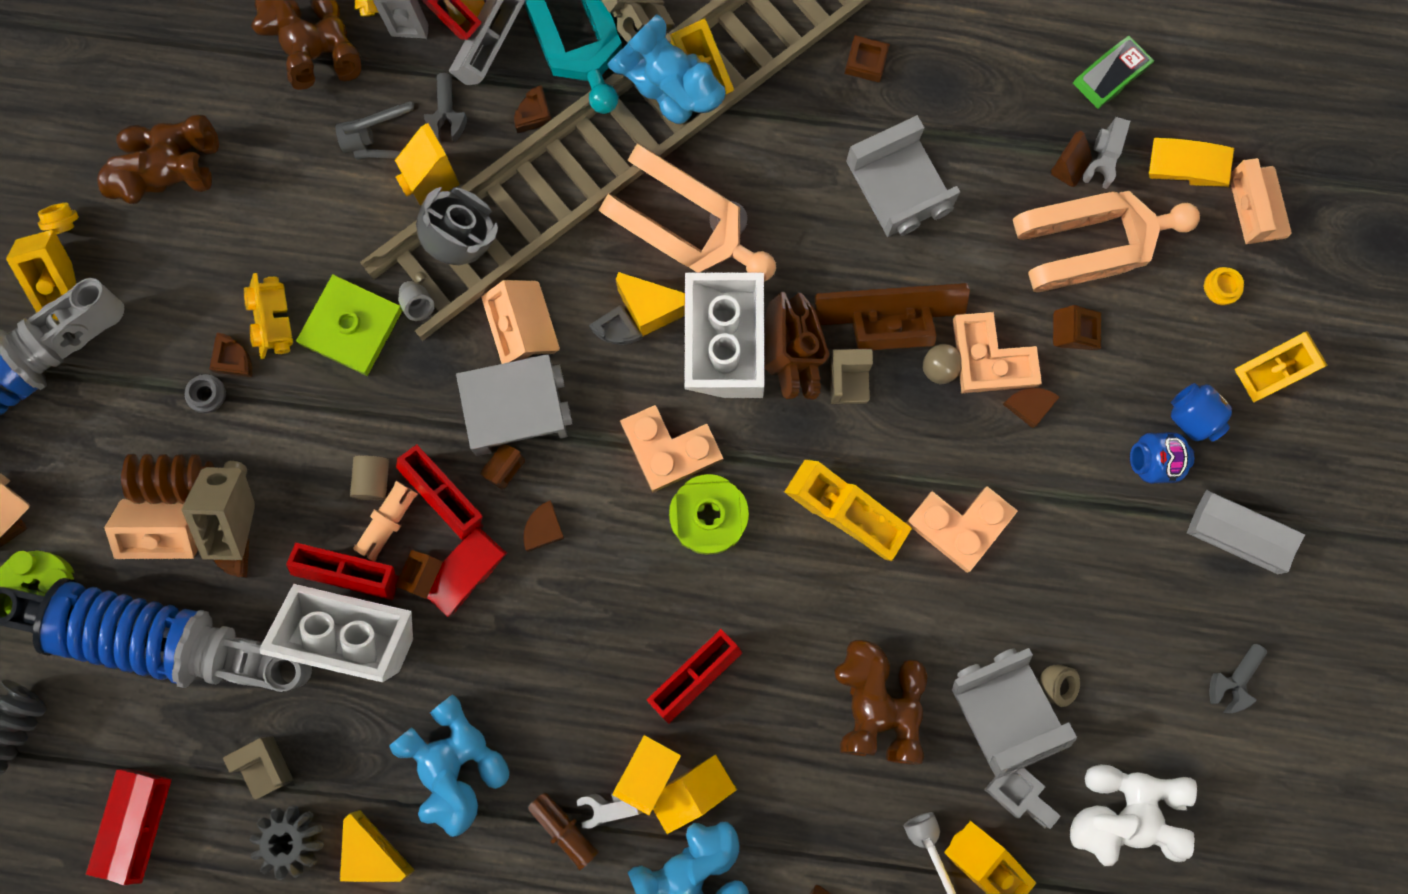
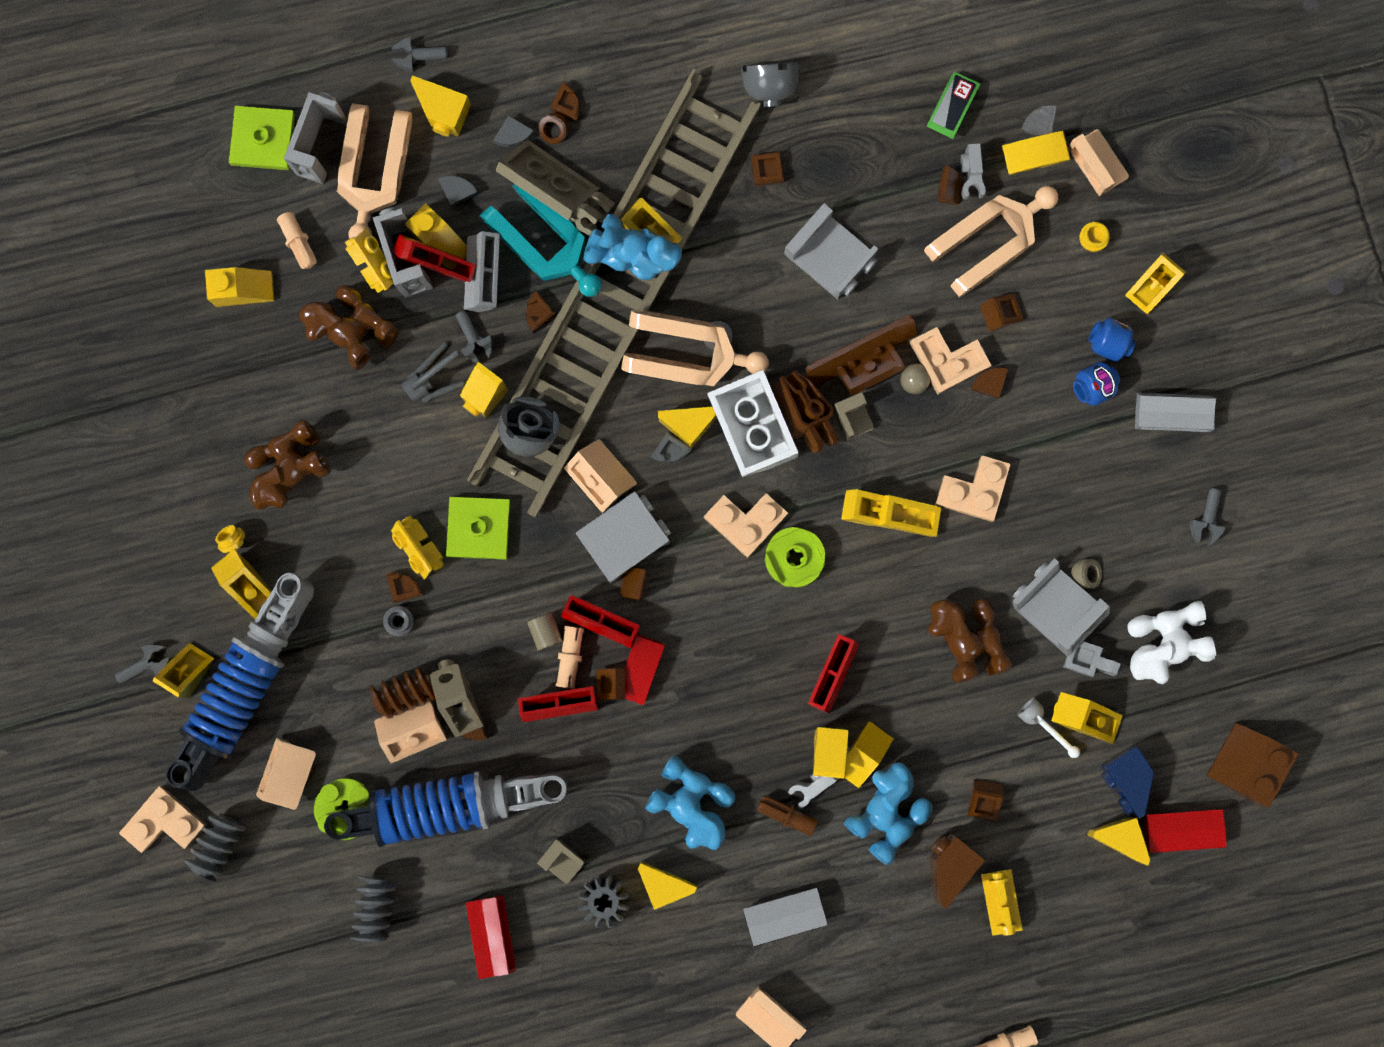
camera: 15 degrees left, 5 degrees up
white slope [259,584,413,682] -> none
light grey hose [398,281,434,321] -> none
reddish brown tile [524,500,565,552] -> none
none -> clear tile [1021,106,1057,135]

